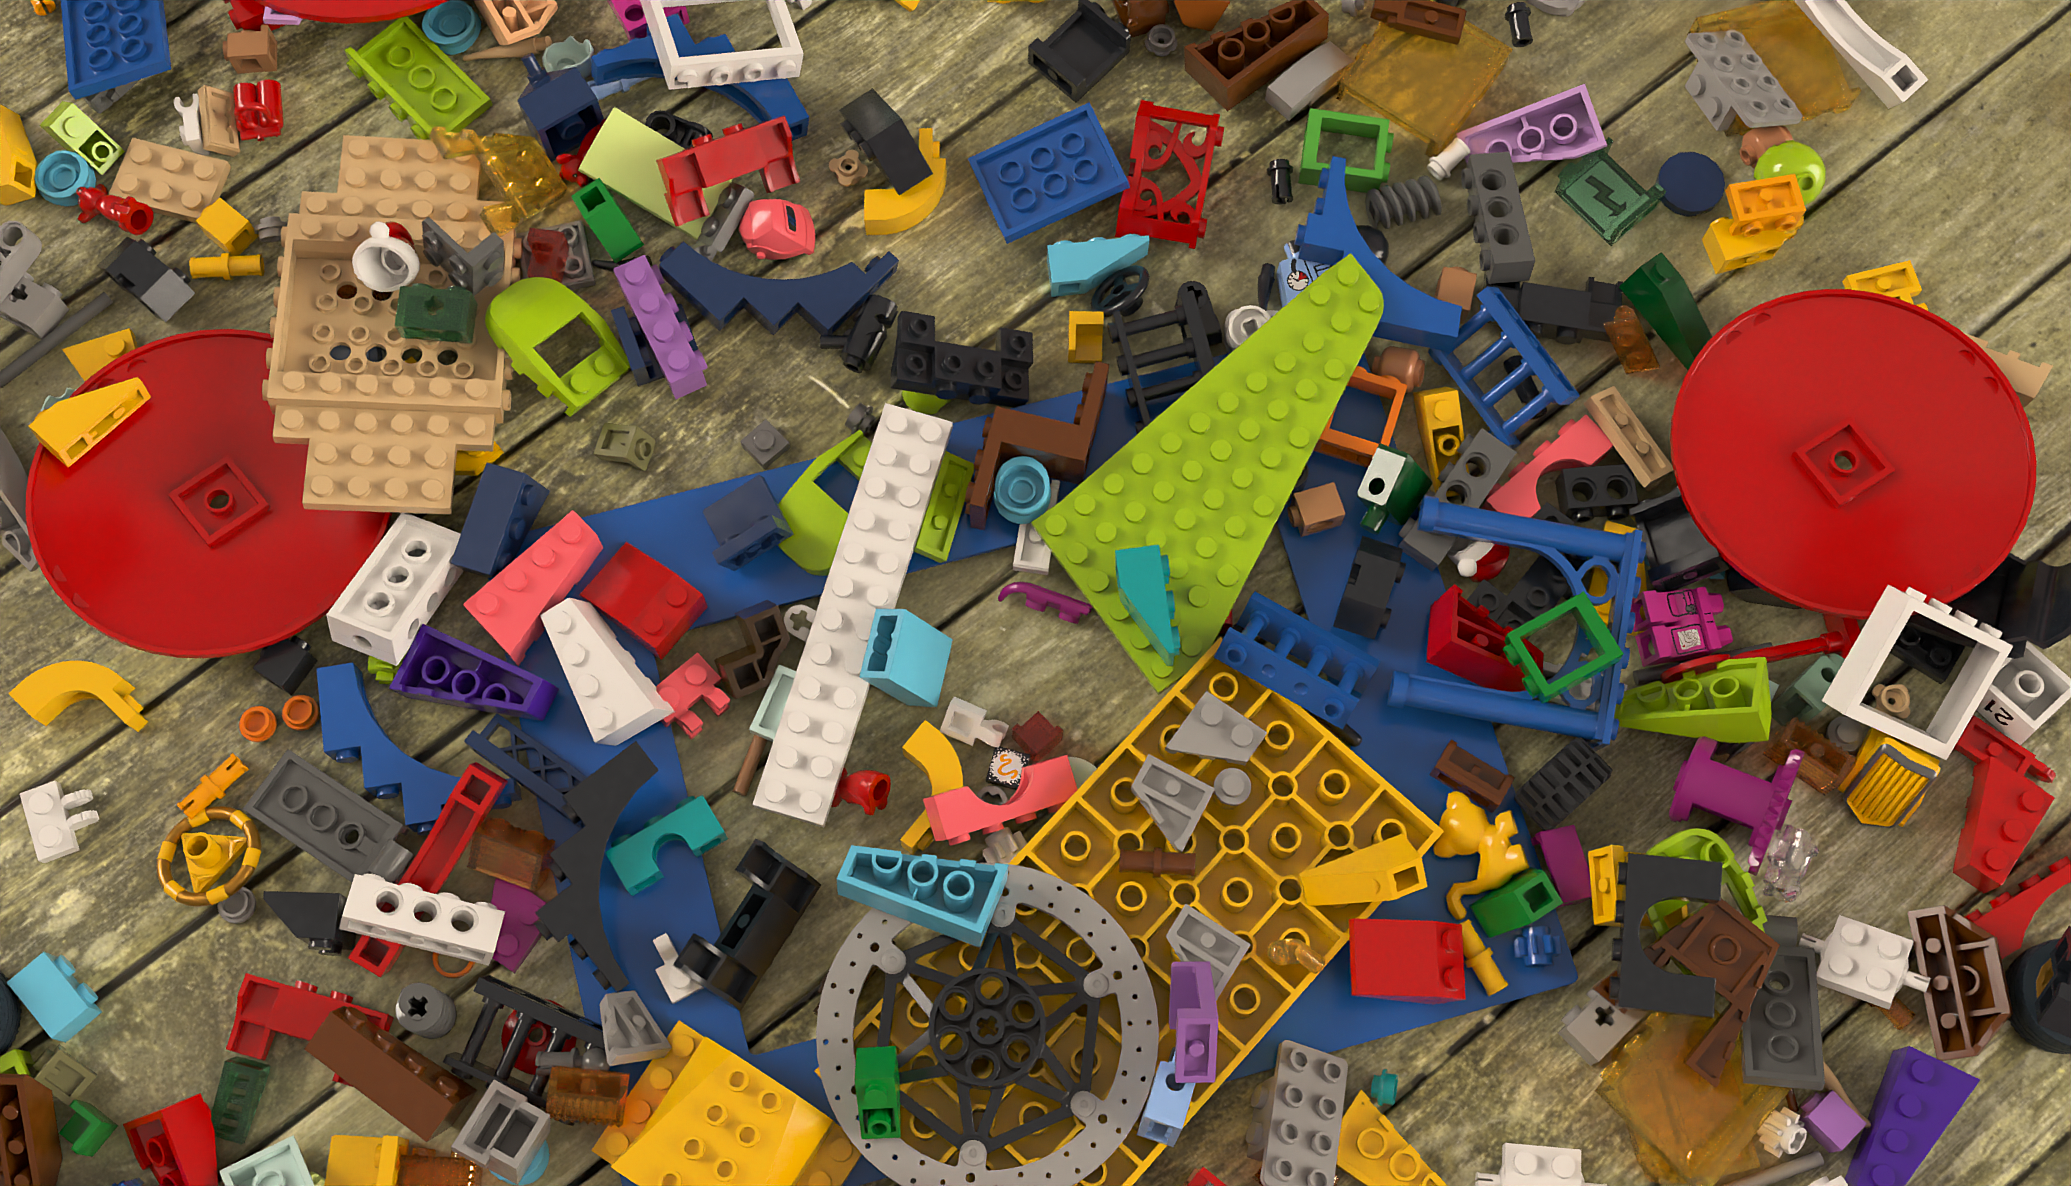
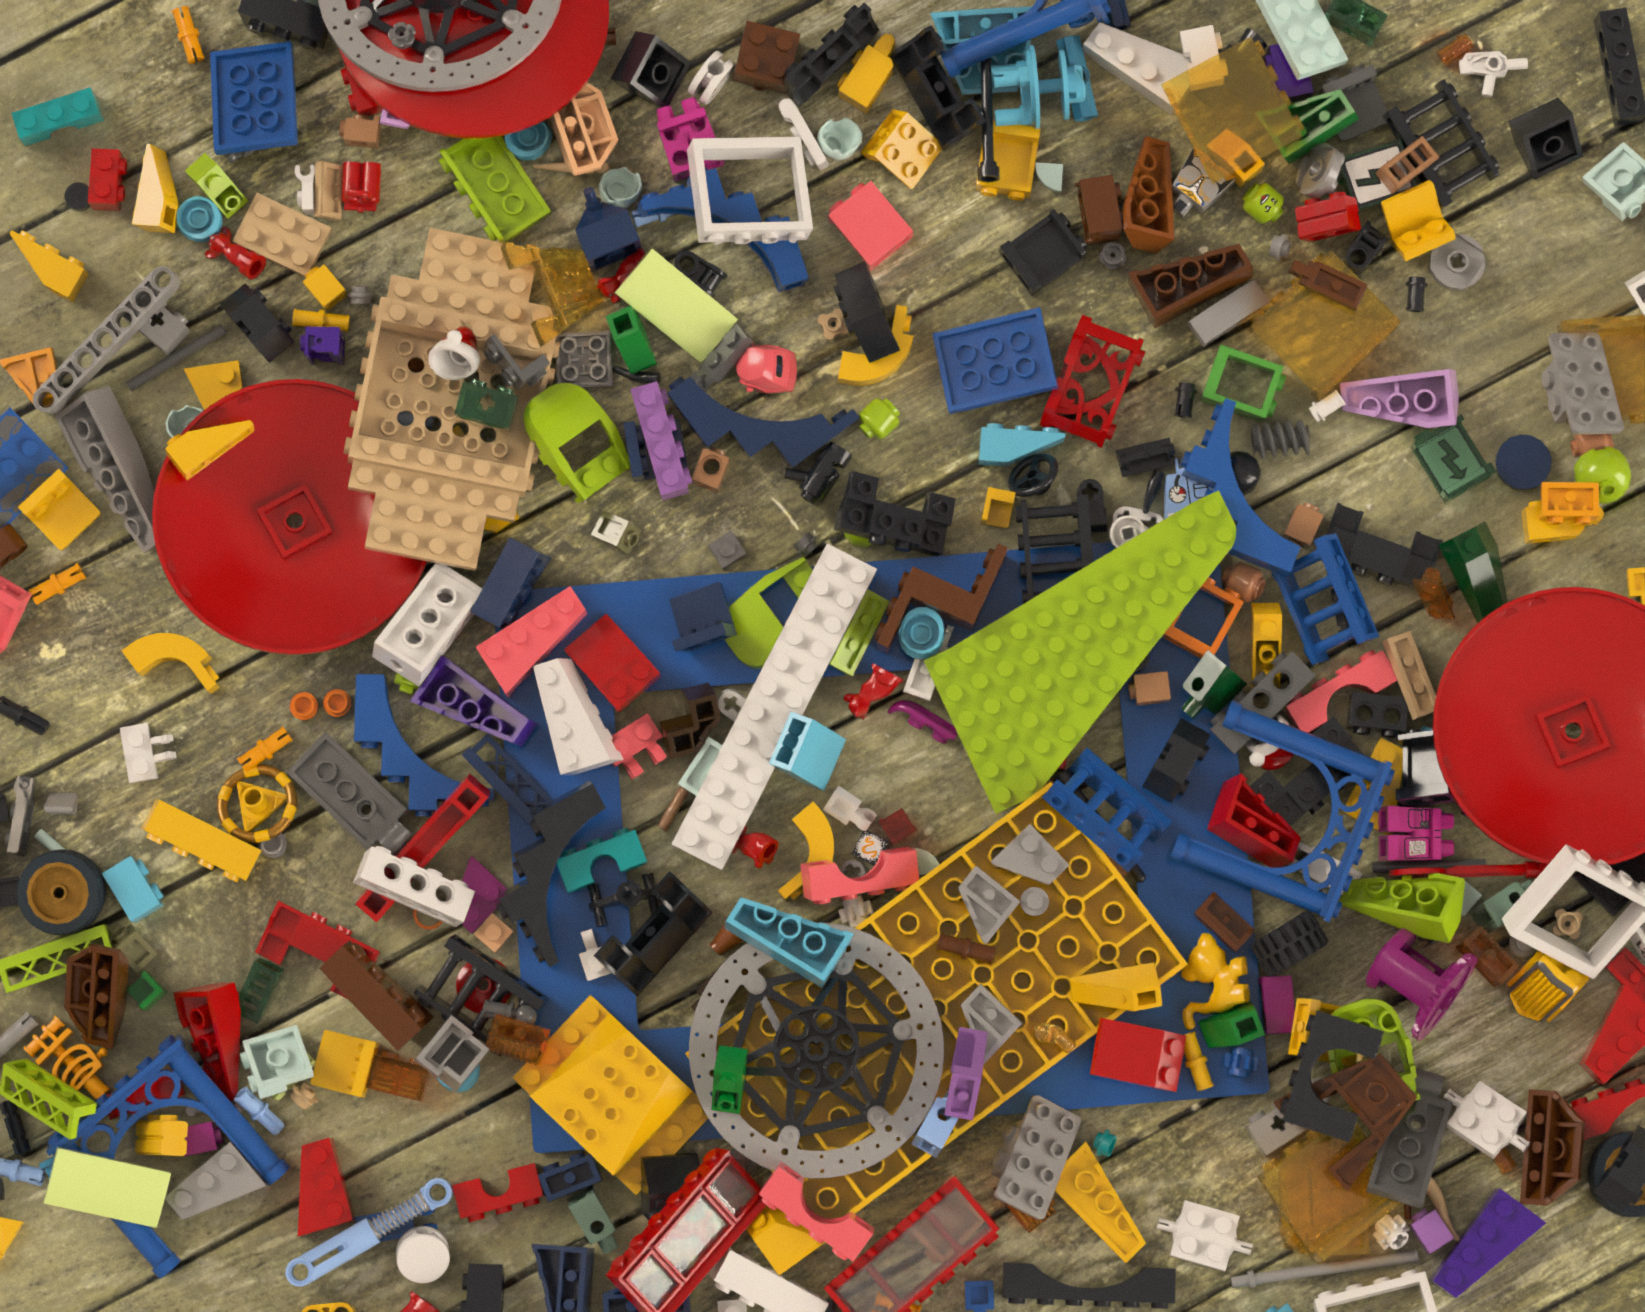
camera: 15 degrees right, 10 degrees up
black brick [252,635,317,696] -> none
black slope [263,891,356,956] -> none
dark grey piece [396,982,457,1039] -> none
clear orange brick [467,817,555,892] -> none
clear red panel [527,227,570,283] -> none
light grey wing [599,990,672,1066] -> none
red bracket [656,116,800,226] -> none
teal slope [1115,545,1181,666] -> none
dark grey brick [1461,151,1535,284] -> none
green window [1503,591,1623,704] -> none
clear animal [1763,824,1819,902] -> none
none -> yellow wedge [141,799,261,883]
none -> dark purple hinge [300,327,345,365]
none -> light nougat plate [474,913,514,953]
none -> black axle [587,873,660,928]
none -> medium nougat brick [691,447,730,493]
none -> dark orange cone [710,924,744,956]
none -> coral panel [828,181,913,271]
none -> red animal [843,663,903,720]
none -> lime head [858,398,900,439]
none -> black hinge [1116,437,1175,478]

